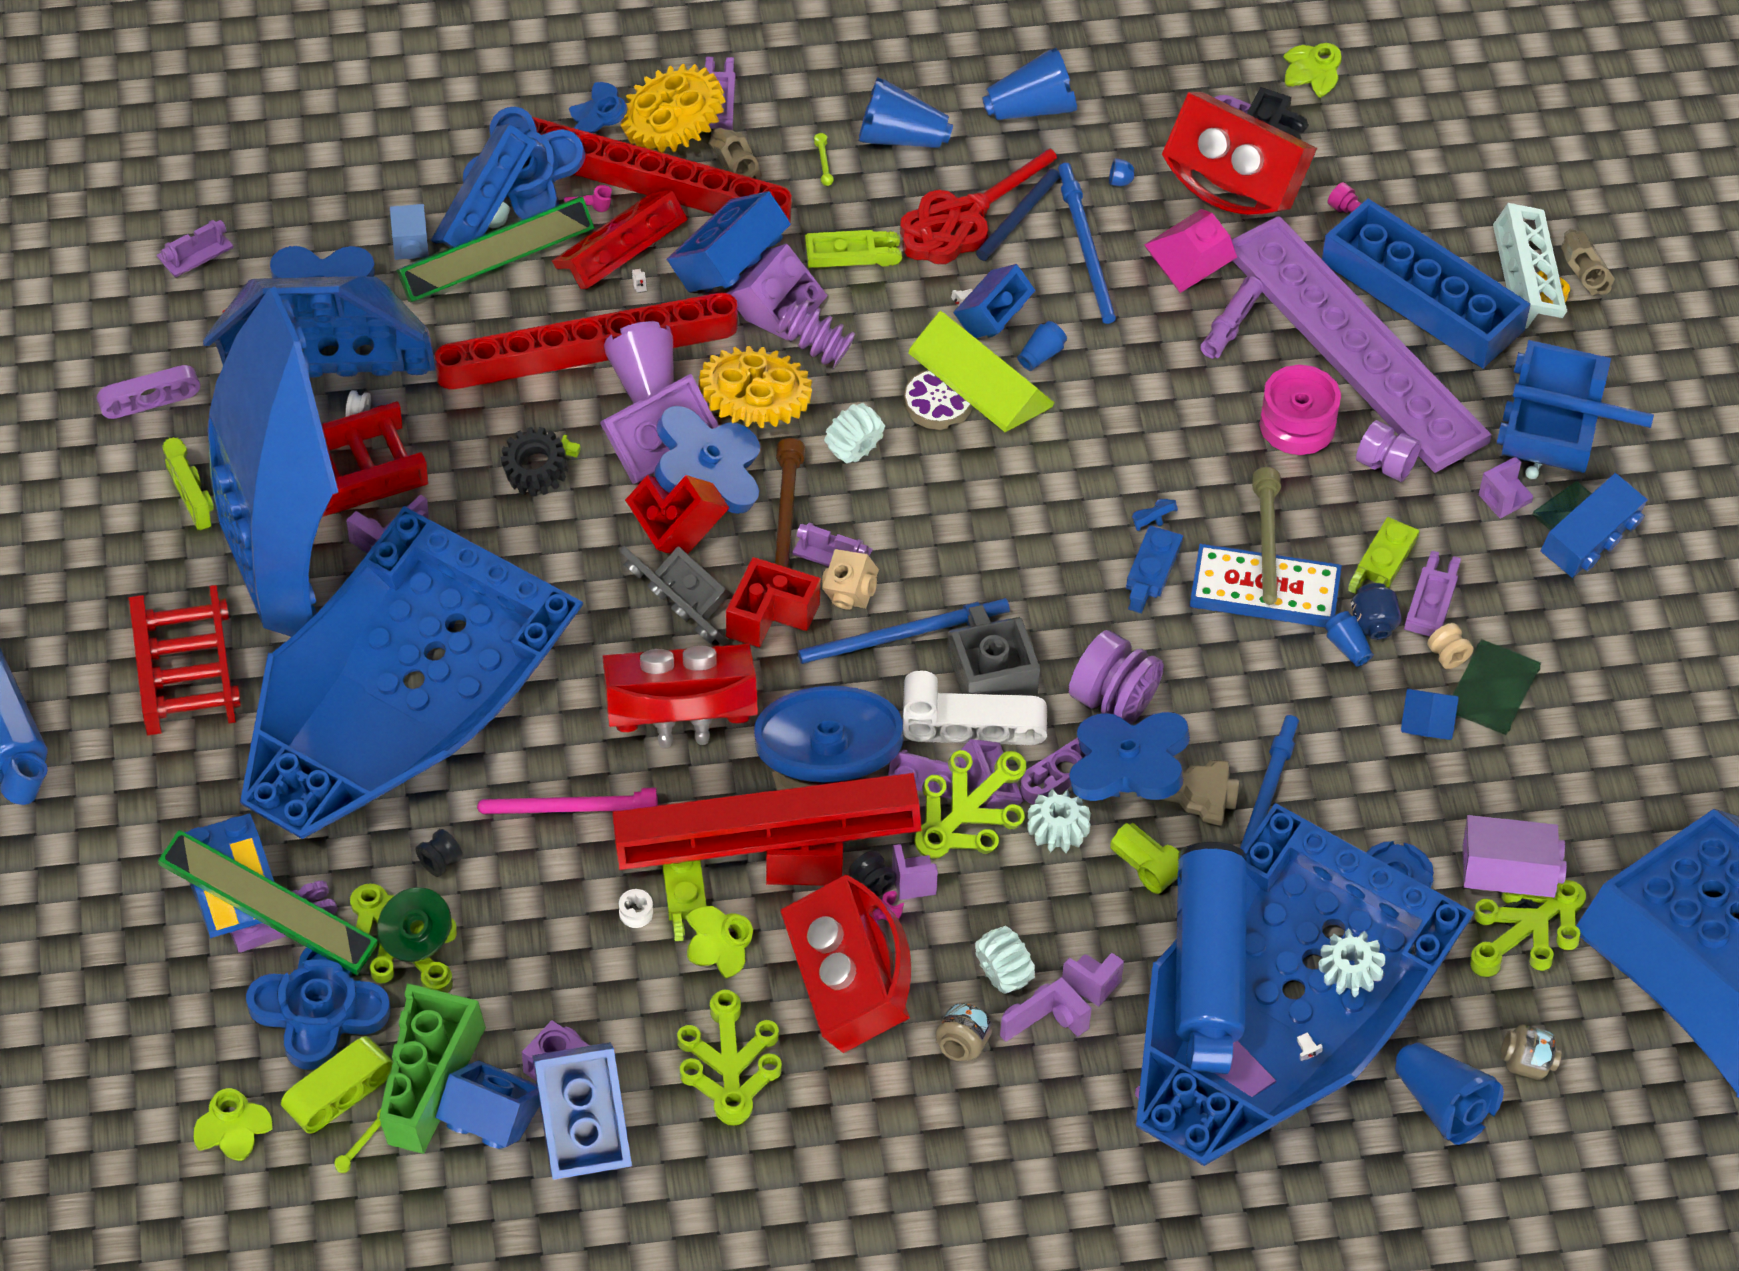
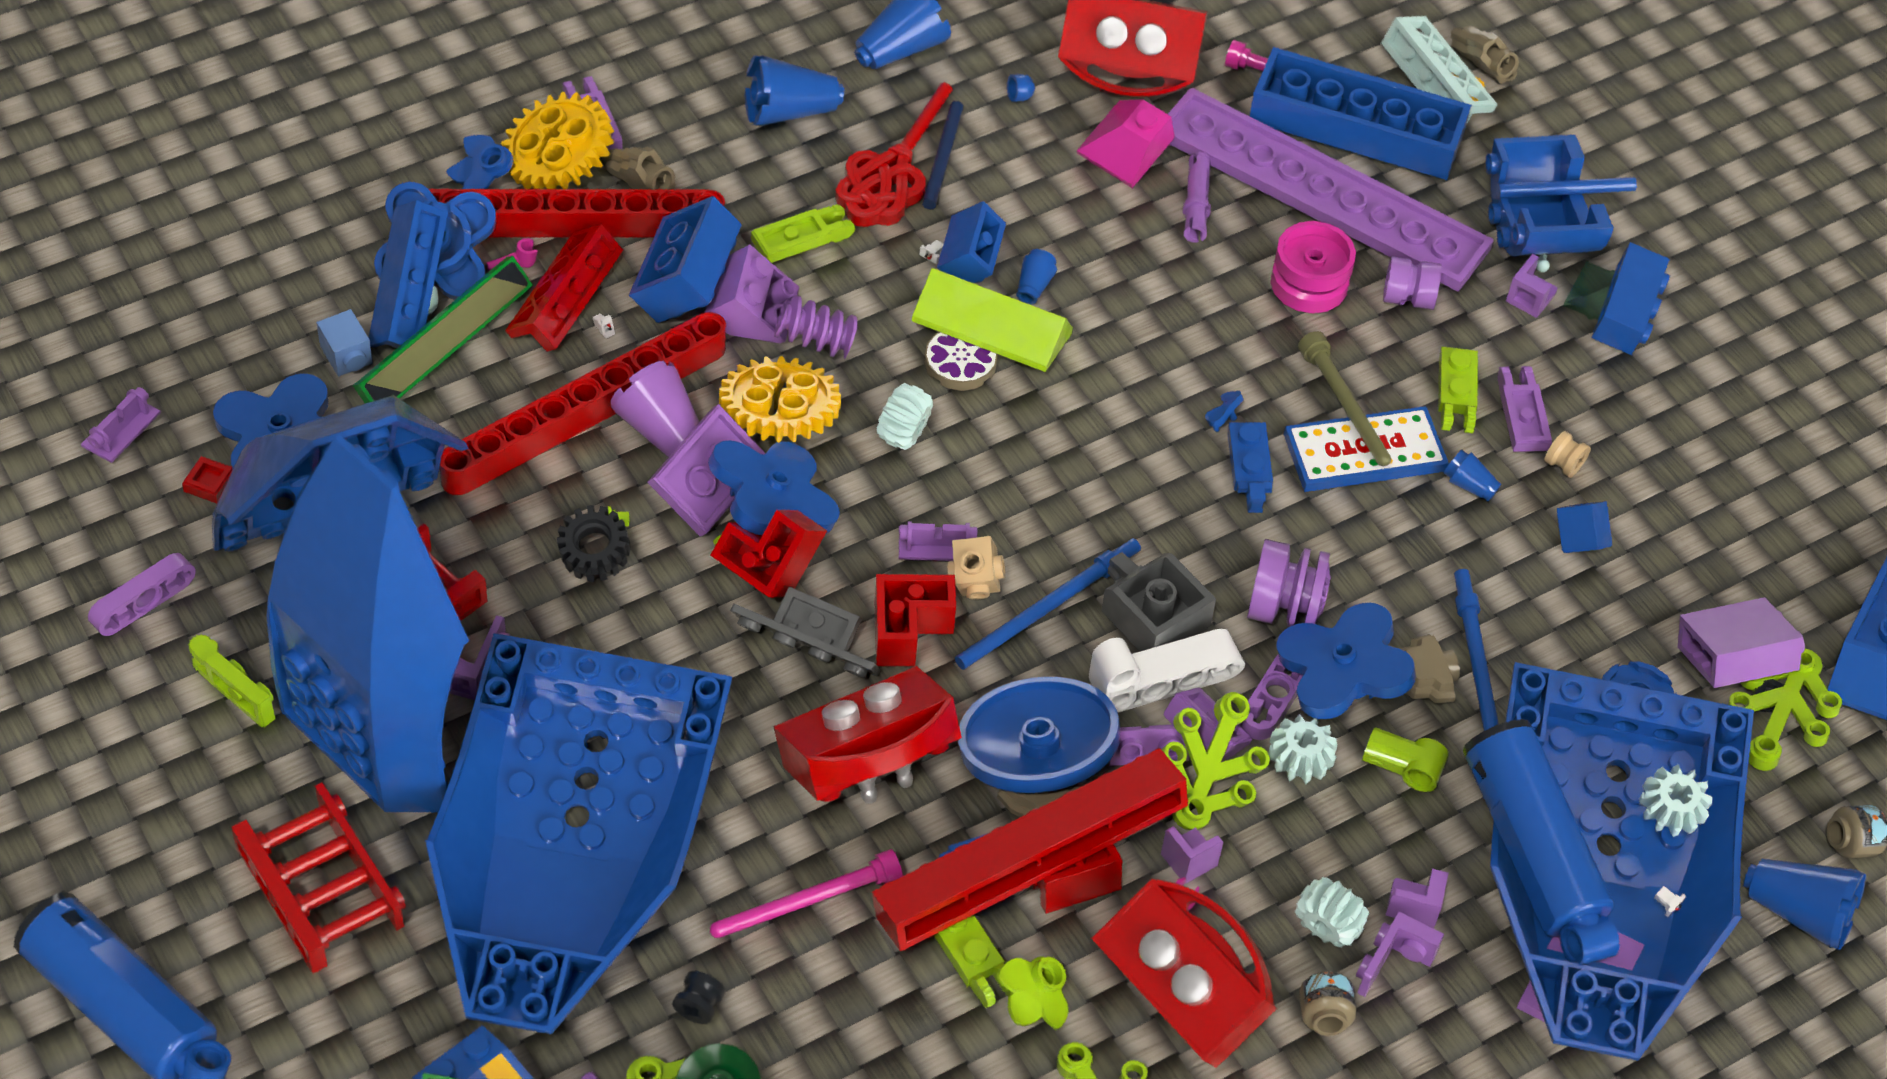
camera: 25 degrees left, 0 degrees up
white bush [618,889,653,928] -> none
reddish brown piece [775,438,805,568] -> none
lime hinge [814,133,834,186] -> none
black wheel [848,851,896,897] -> none
blue bar [1058,163,1116,324] -> none
dark blue head [1351,583,1402,640] -> none
clear green piece [1452,639,1541,735] -> none

